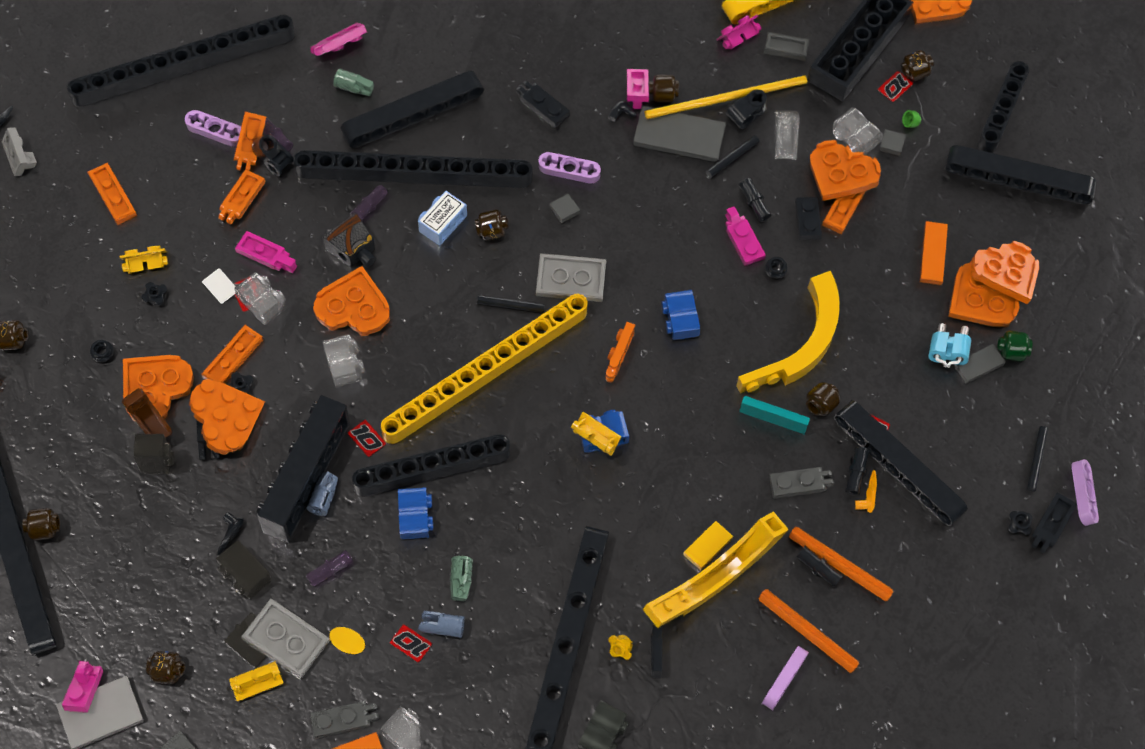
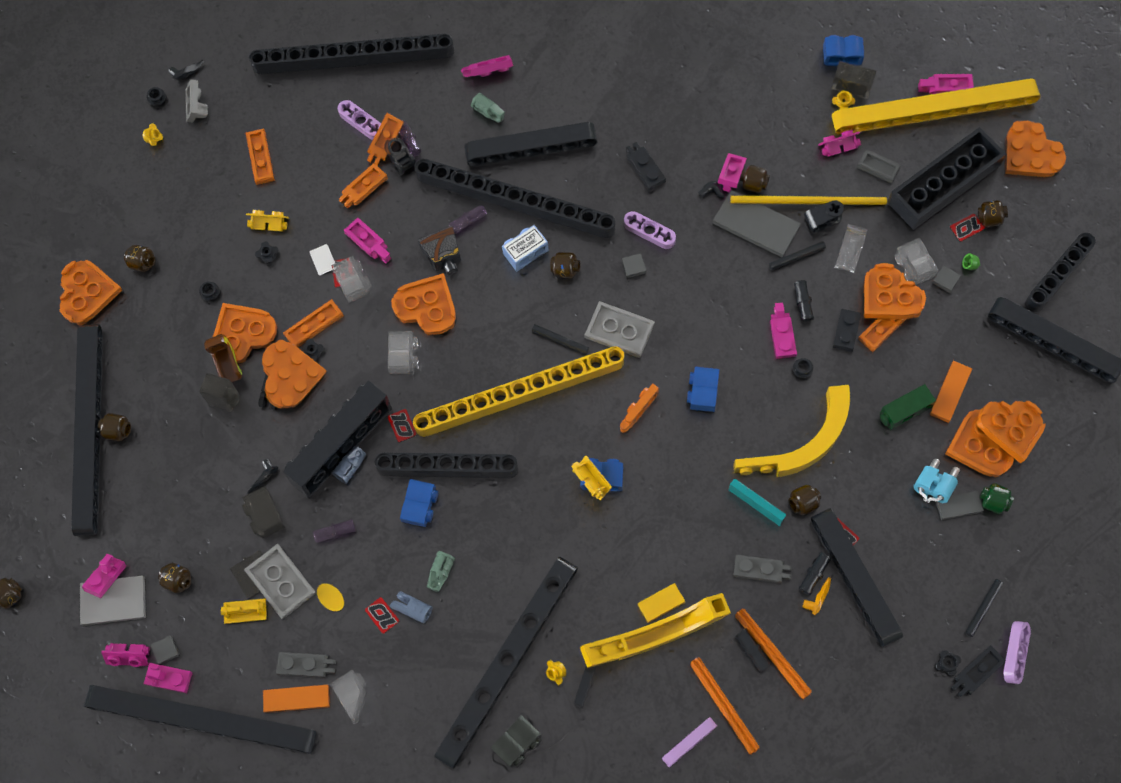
camera: 25 degrees right, 5 degrees up
none -> dark green brick [880,384,936,430]

